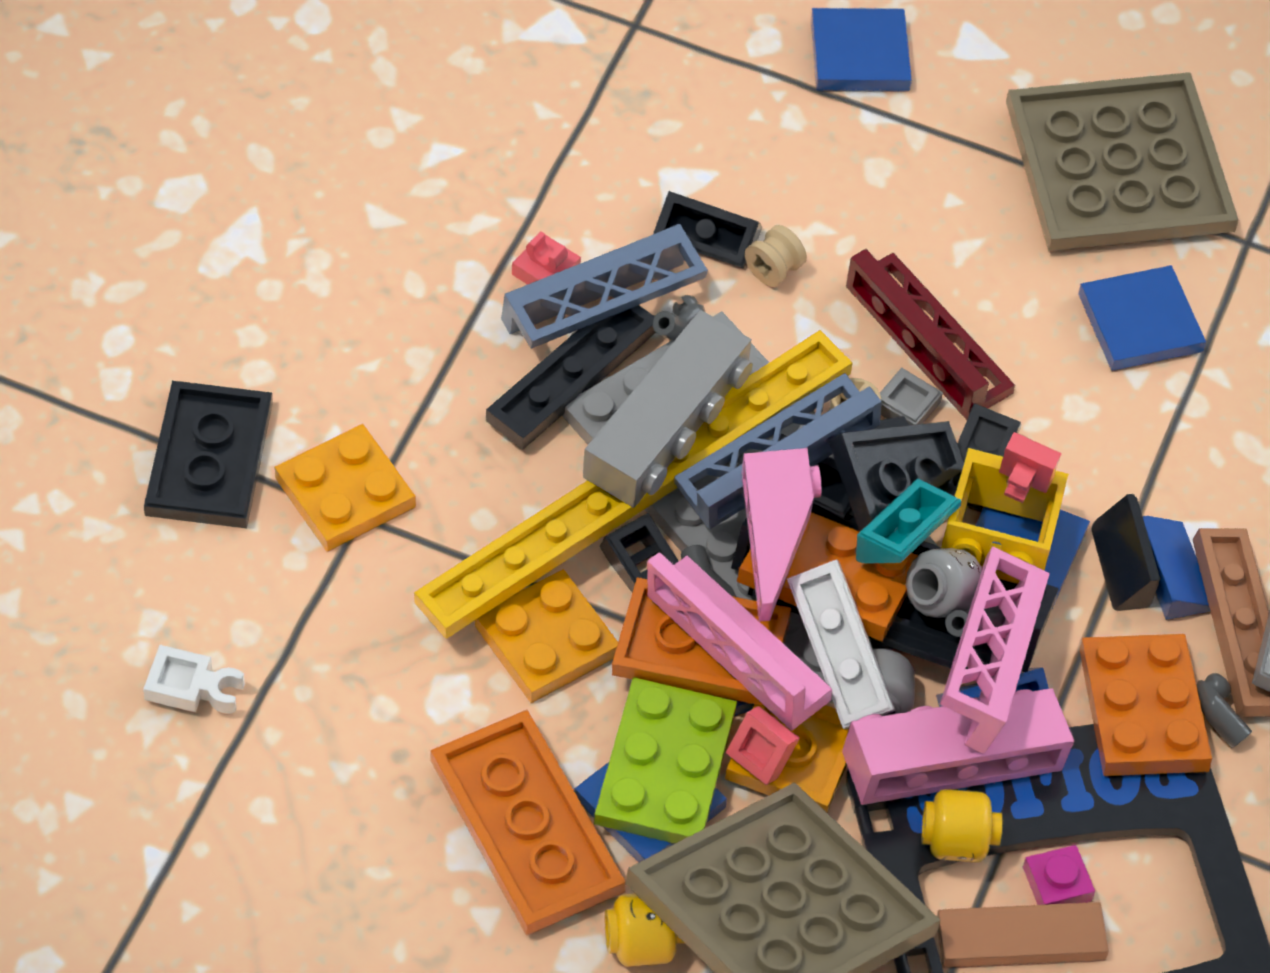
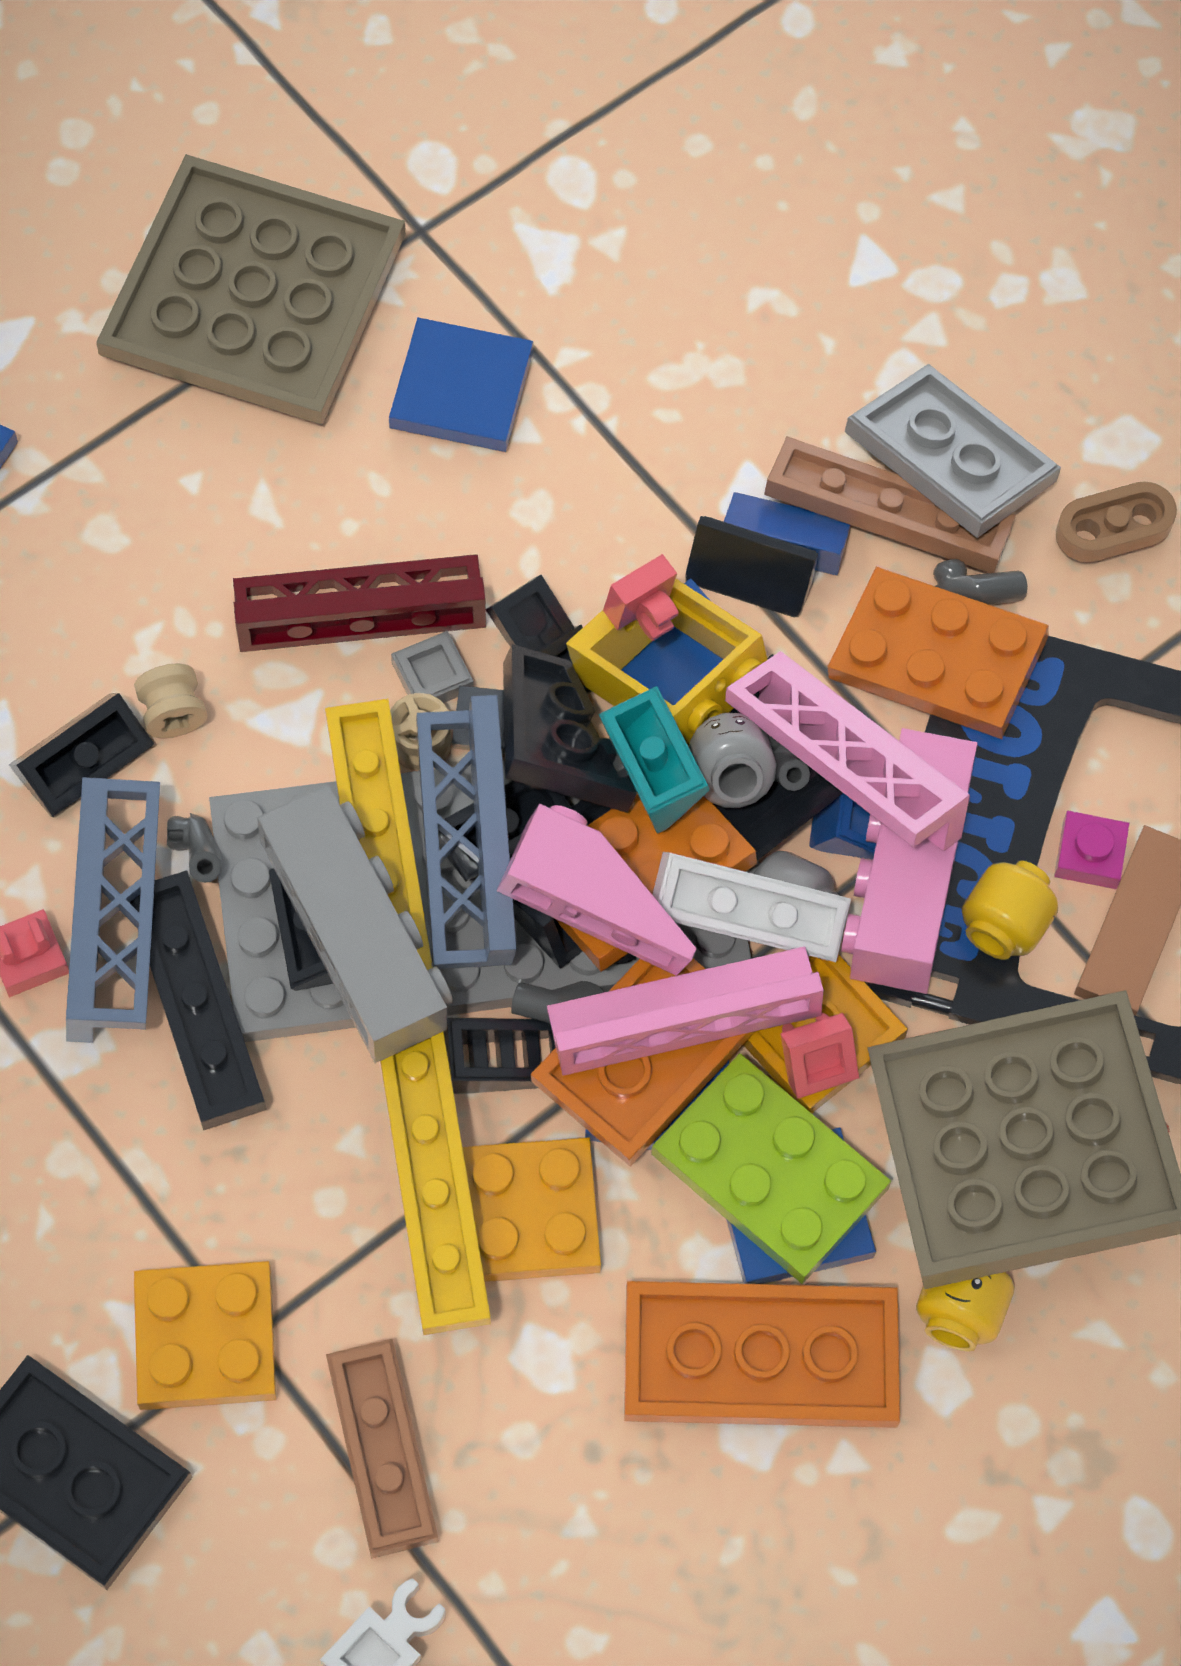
camera: 60 degrees left, 10 degrees up
none -> nougat tile [326,1339,439,1559]

